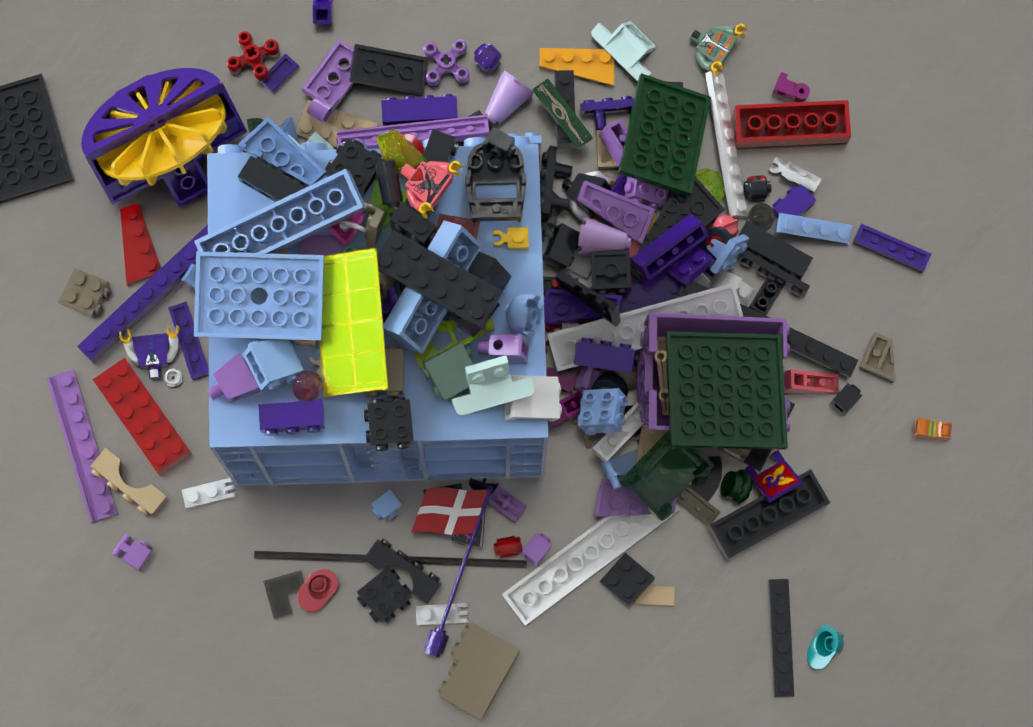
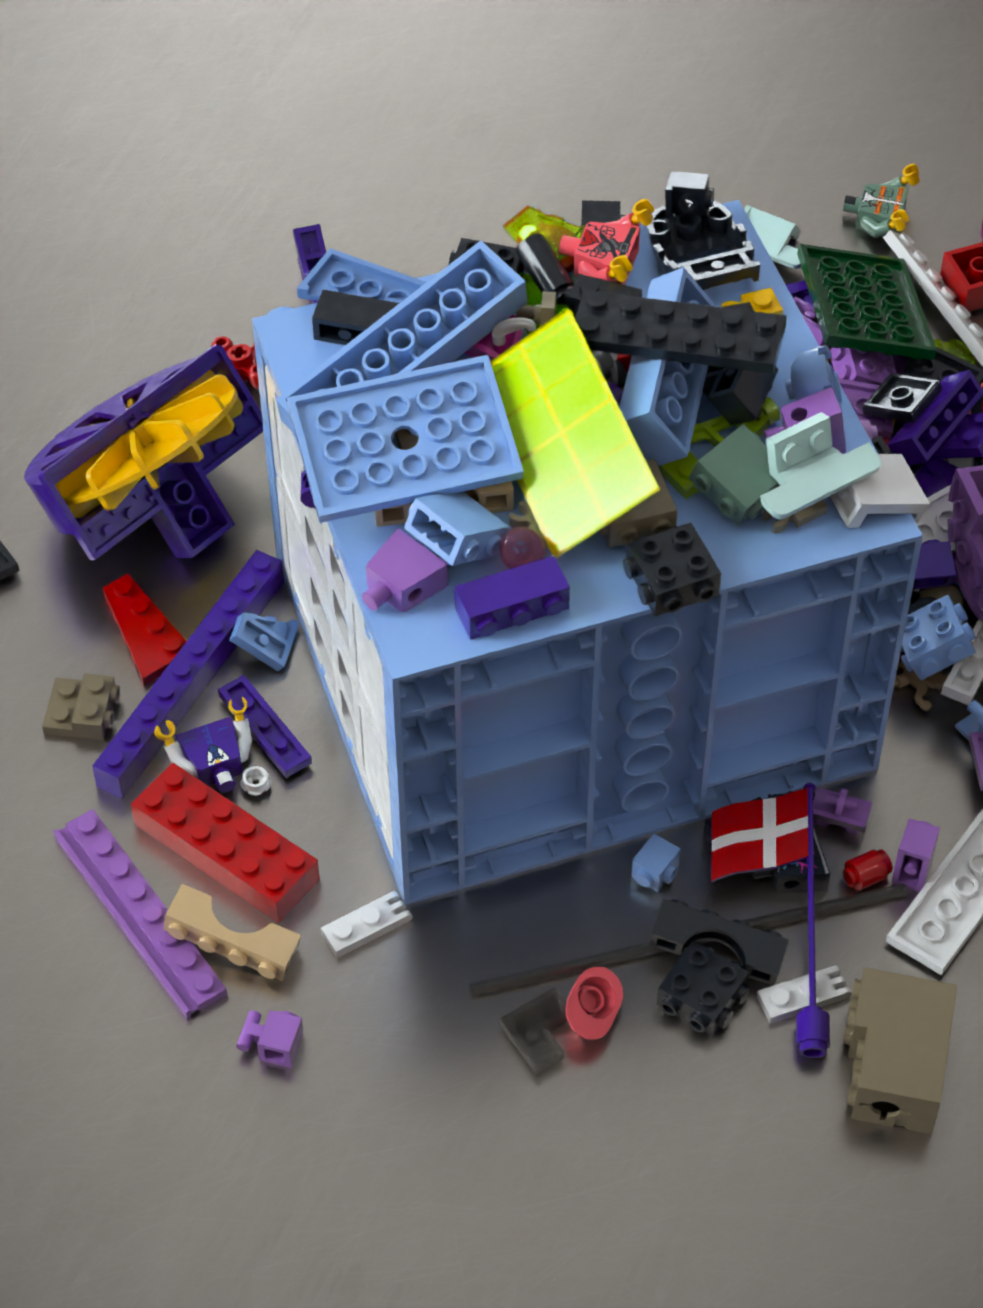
camera: 15 degrees left, 25 degrees down
none -> black tile [862,373,942,423]

